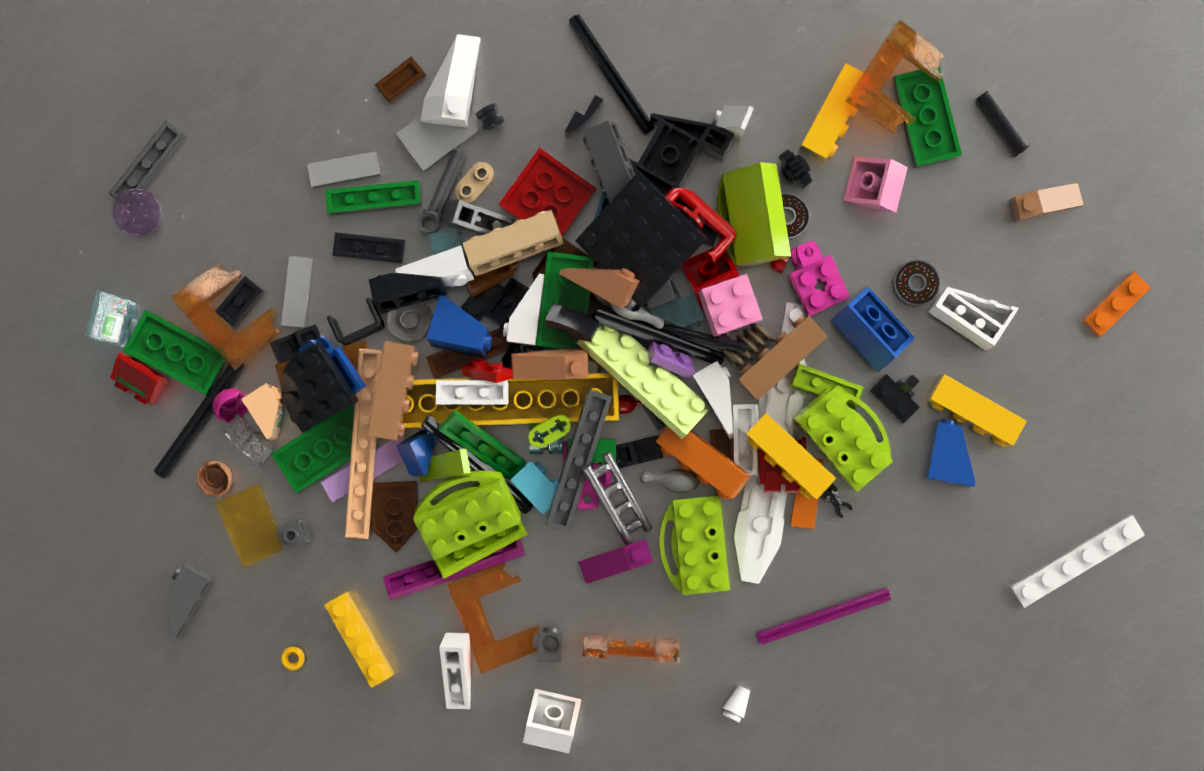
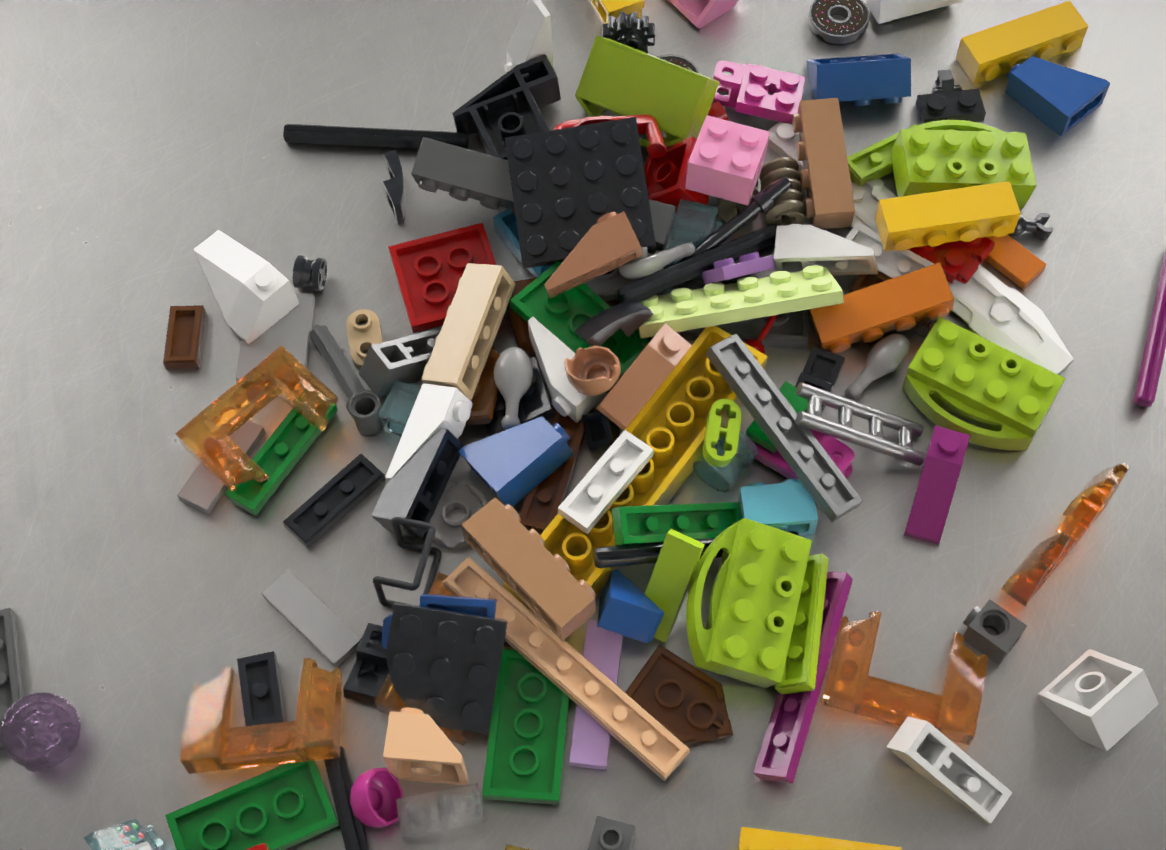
camera: 50 degrees left, 25 degrees down
red plate [462,359,513,383] -> none
none -> clear orange wedge [175,345,338,491]
none -> light grey piece [494,347,533,430]
none -> nougat hair [564,346,621,396]

